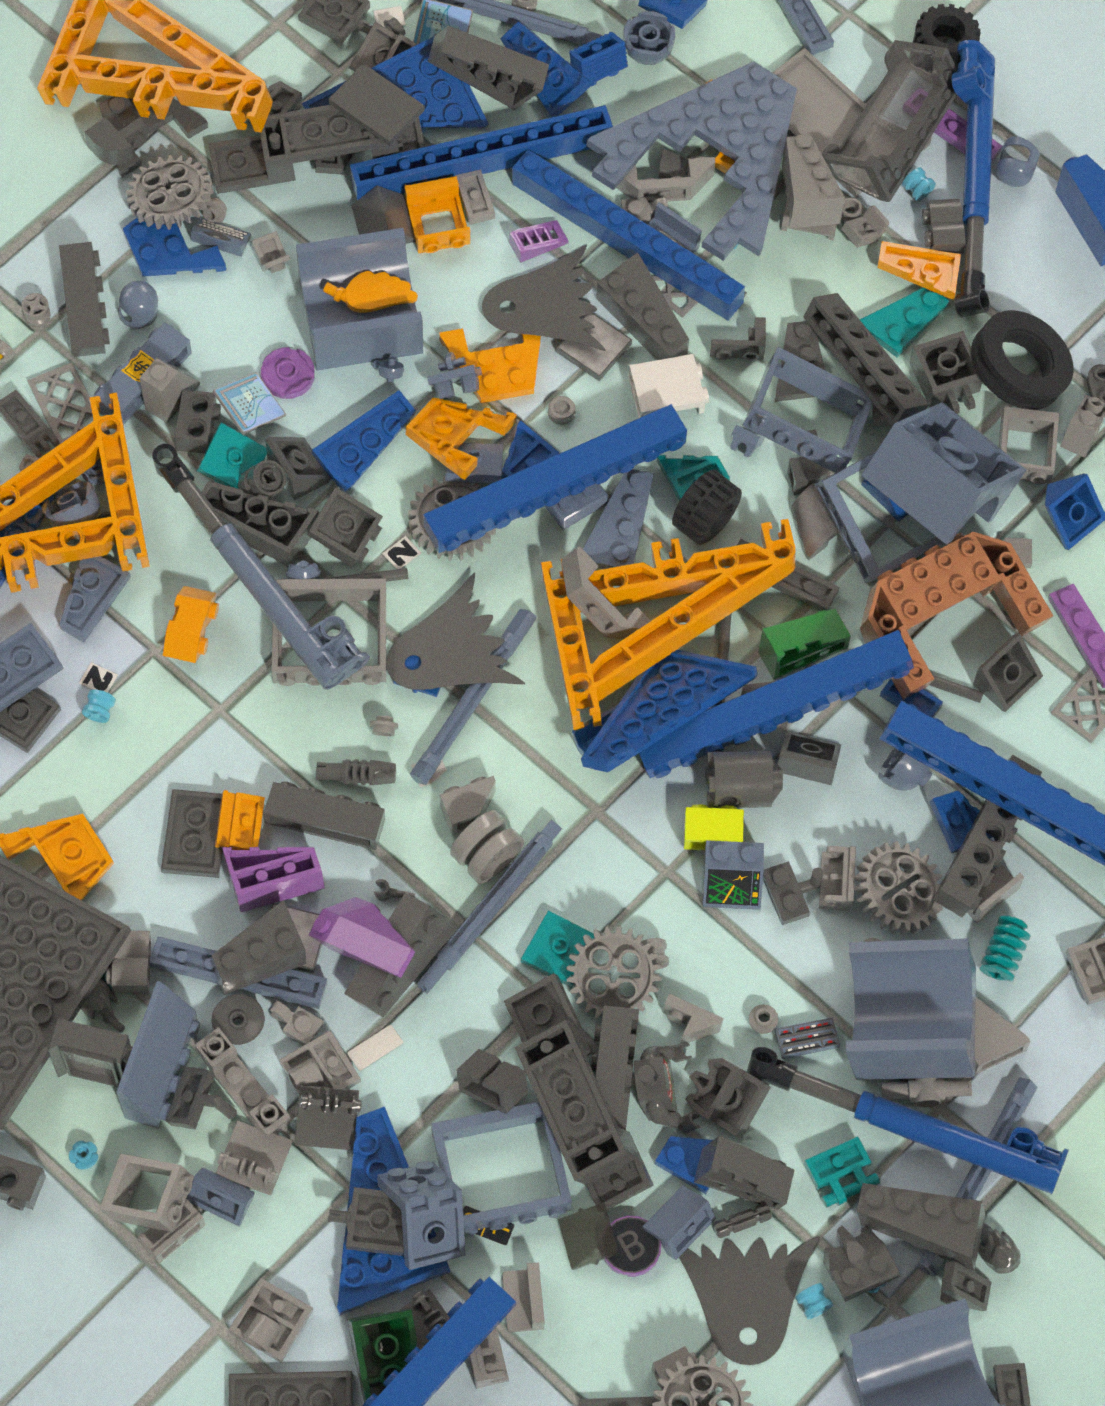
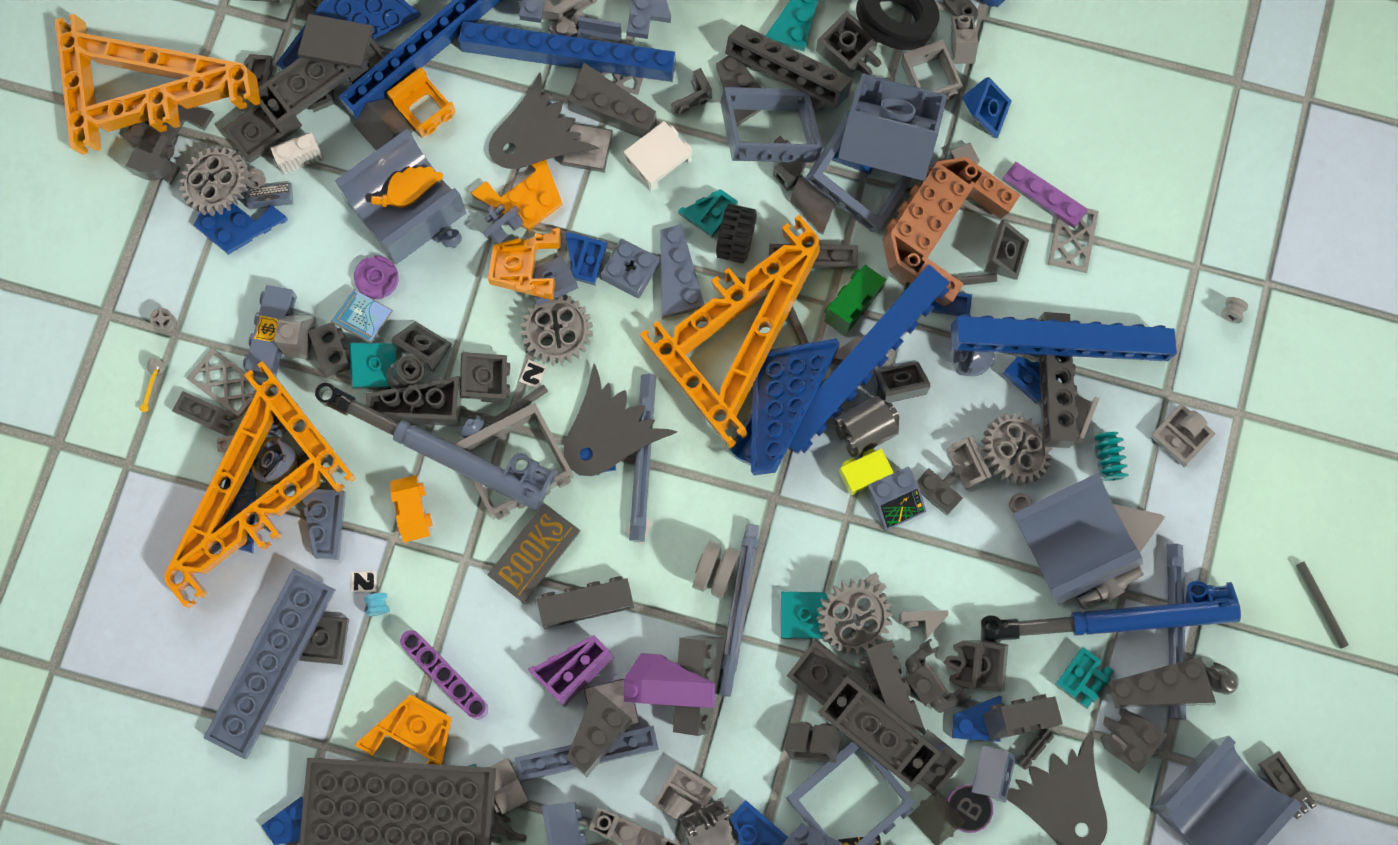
camera: 25 degrees left, 10 degrees up
dark grey wedge [59,242,110,357] -> none
sand blue helmet [118,281,158,329] -> none
dark grey tile [161,789,223,878] -> none
dark grey piece [211,994,265,1045] -> none
light orange plate [215,790,265,850] -> none
light grey bracket [251,231,291,274] -> none
light grey plate [270,1001,324,1046] -> none
blue wing [312,390,416,494] -> none
dark grey hinge [316,759,396,785] -> none
white sticker [348,1025,403,1071] -> none
light grey plate [370,716,398,736] -> none
dark grey hand [373,879,415,901] -> none
blue brick [423,404,687,553] -> none
light grey slope [440,776,496,835] -> none
light grey plate [455,169,495,225] -> none
medium lavender slope [509,220,569,263] -> none
light grey tile [548,396,575,425] -> none
light grey slope [561,546,651,639] -> none
sand blue tile [731,425,765,457] -> none
light grey plate [749,1004,778,1034] -> none
tile [775,1017,840,1059] -> none
medium azure wheel [795,1283,834,1320] -> none
dark grey slope [940,1262,992,1311] -> none
none -> white brick [271,132,323,175]
none -> medium lavender beam [400,630,489,720]
none -> dark grey tile [487,503,581,603]

